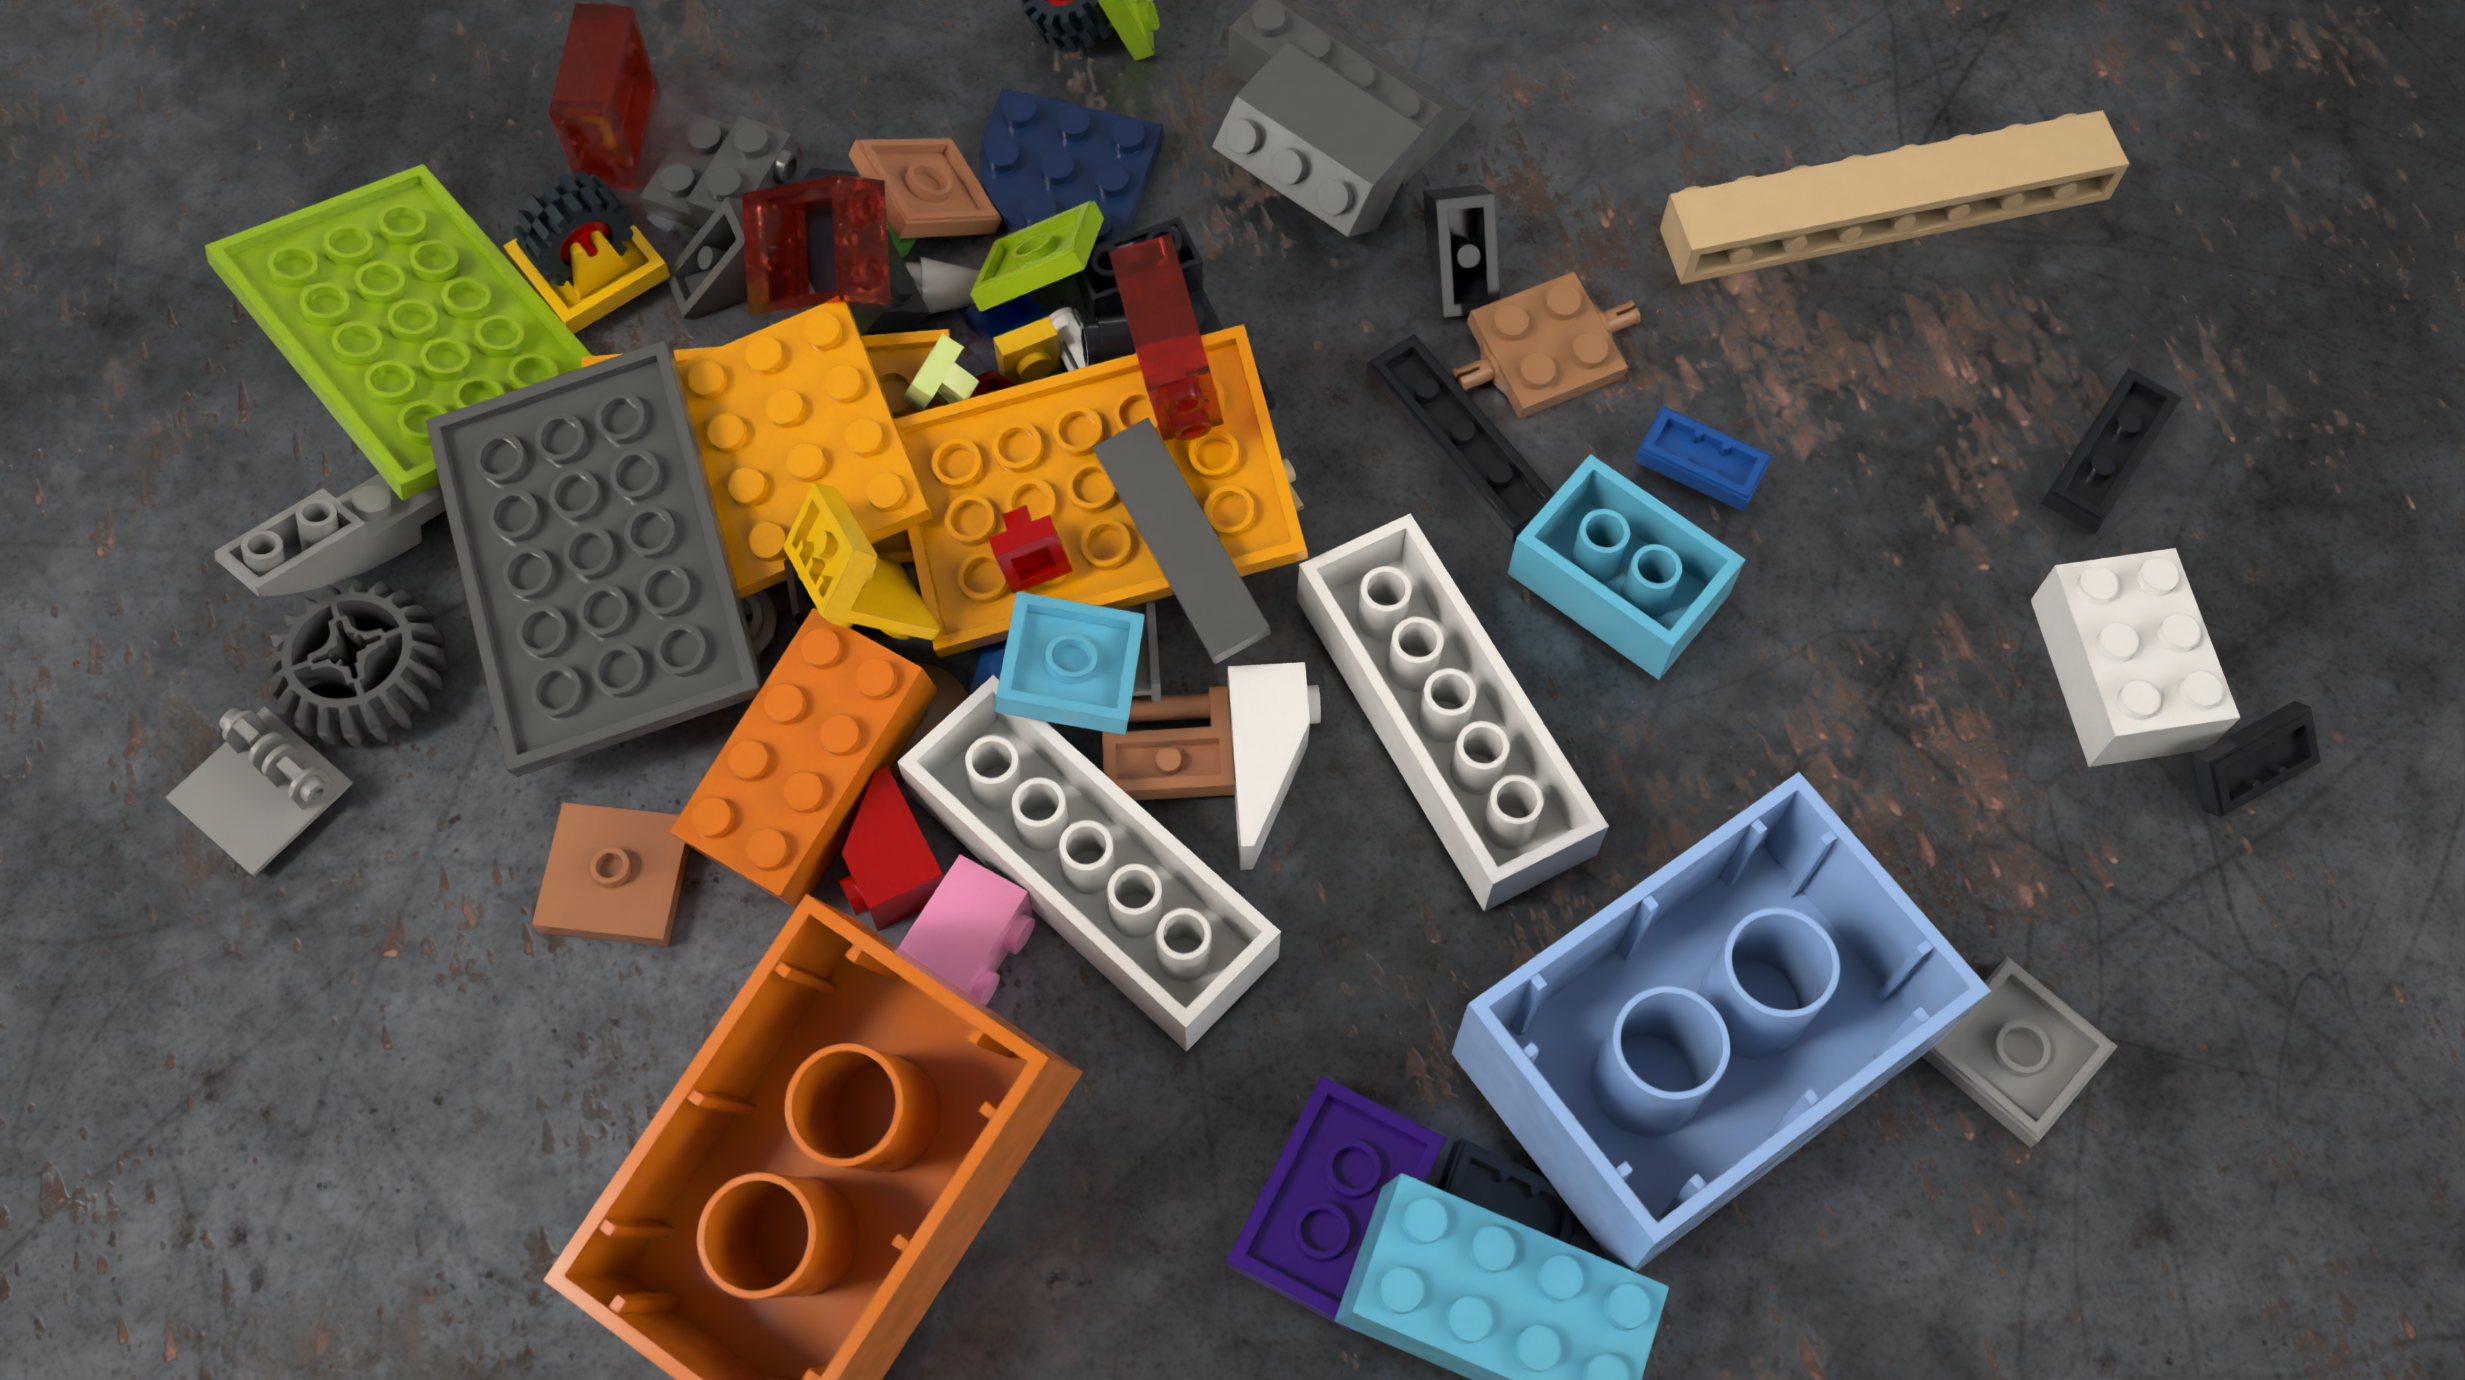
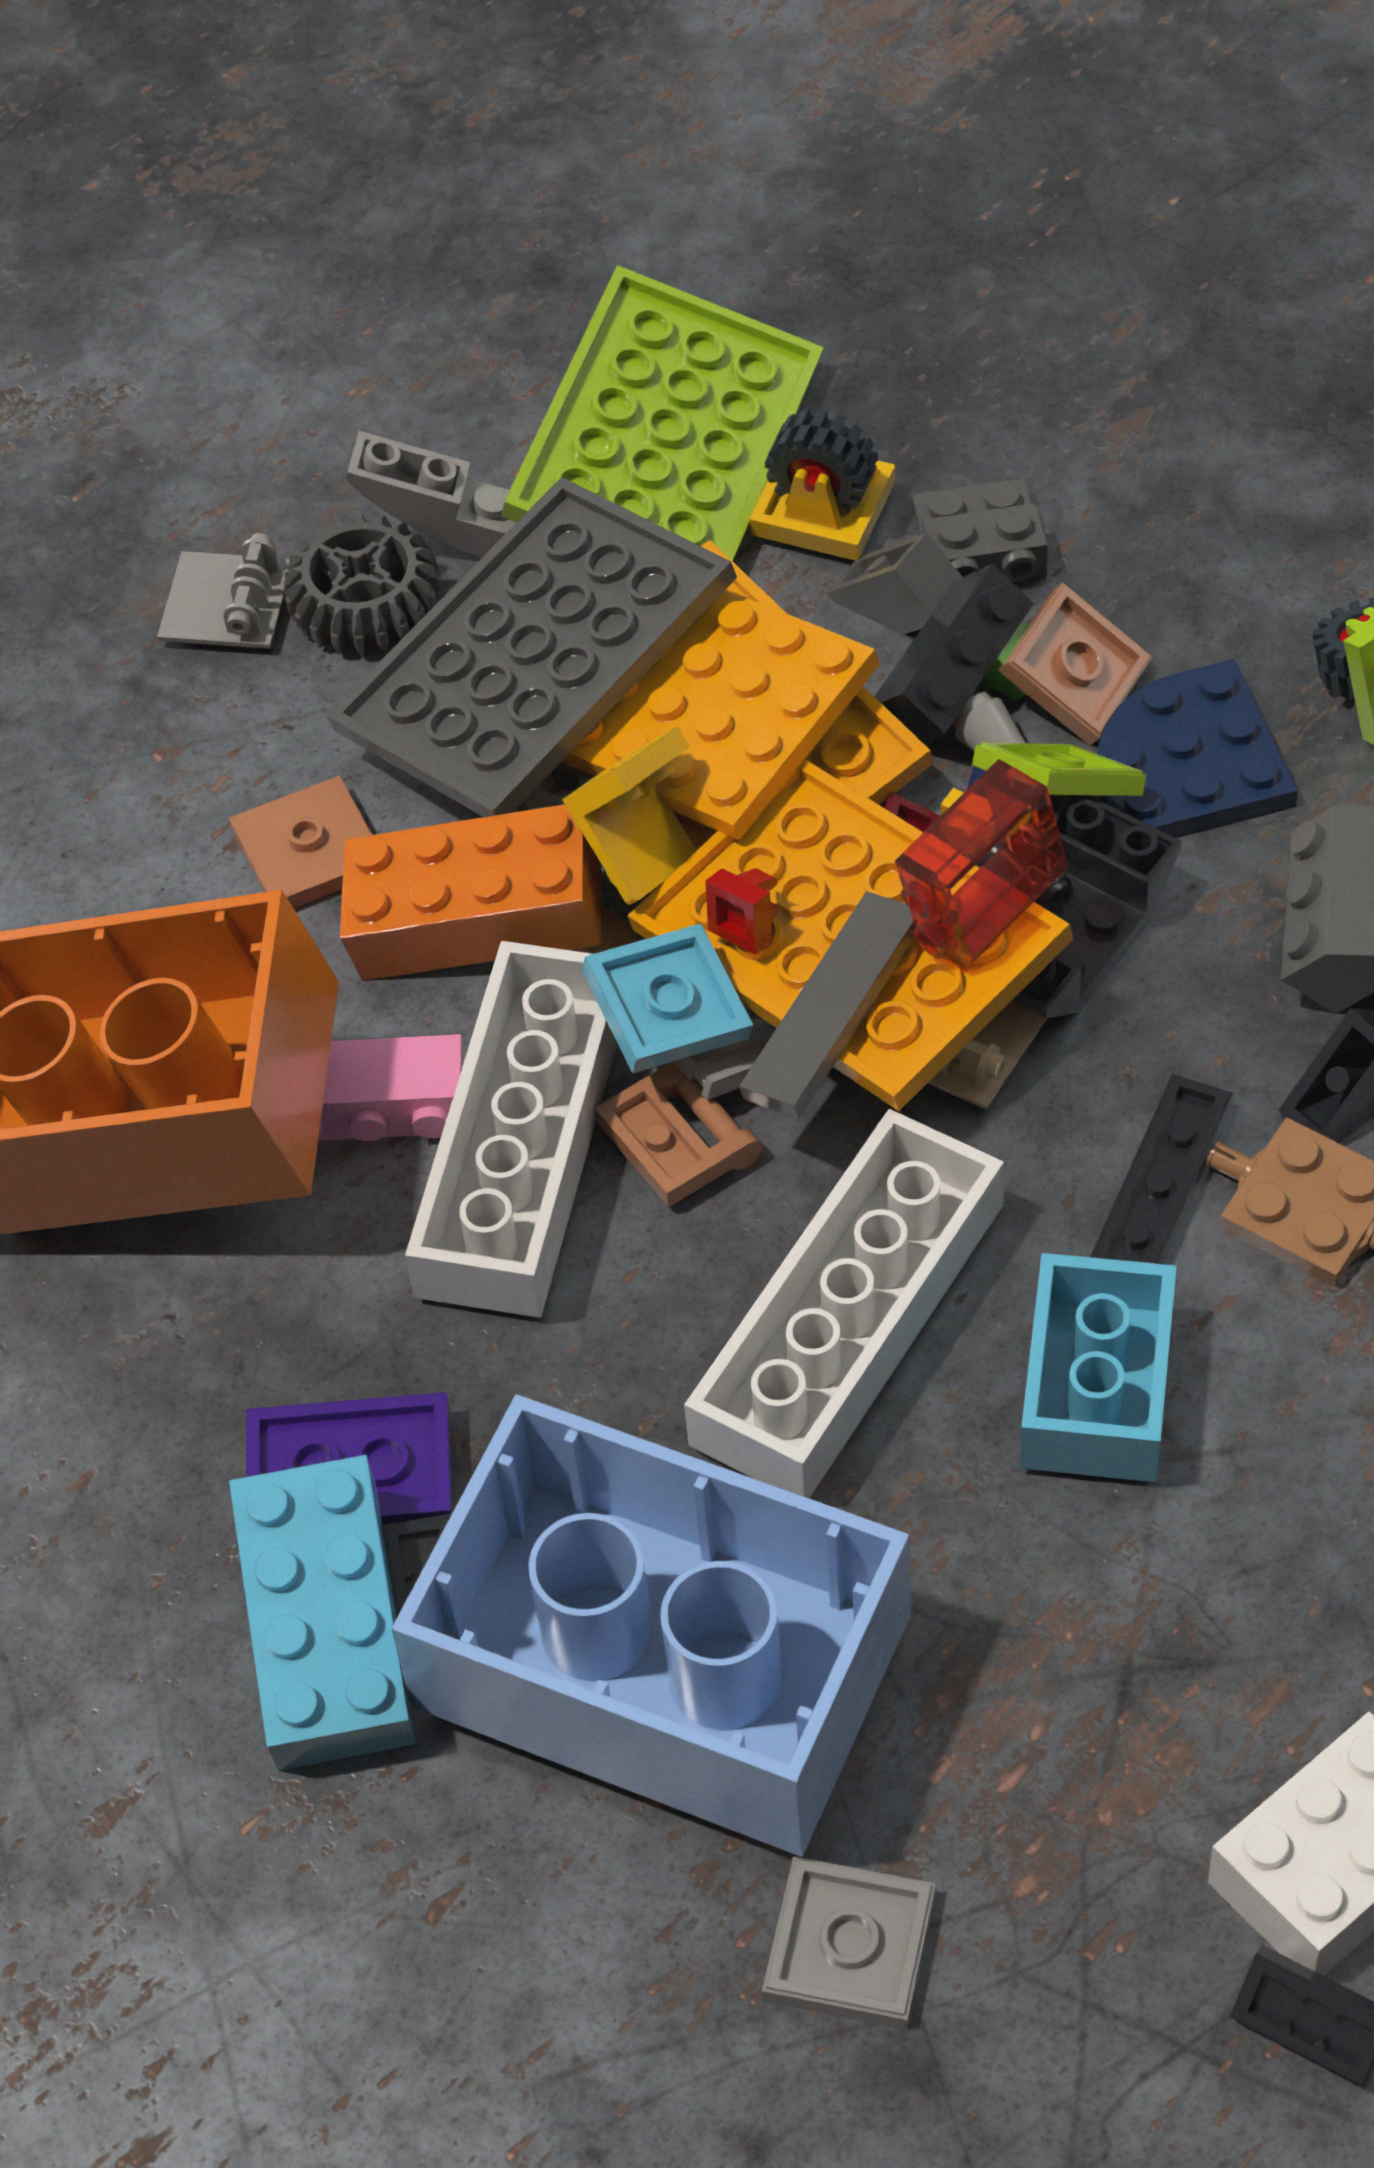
camera: 65 degrees right, 10 degrees down
clear red window [549,3,657,190] -> none
clear red window [742,175,891,317] -> none
red slope [839,765,944,932] -> none
yellowish green tile [901,334,979,411] -> none
white slope [1227,662,1321,870] -> none
blue plate [1634,405,1773,512] -> none

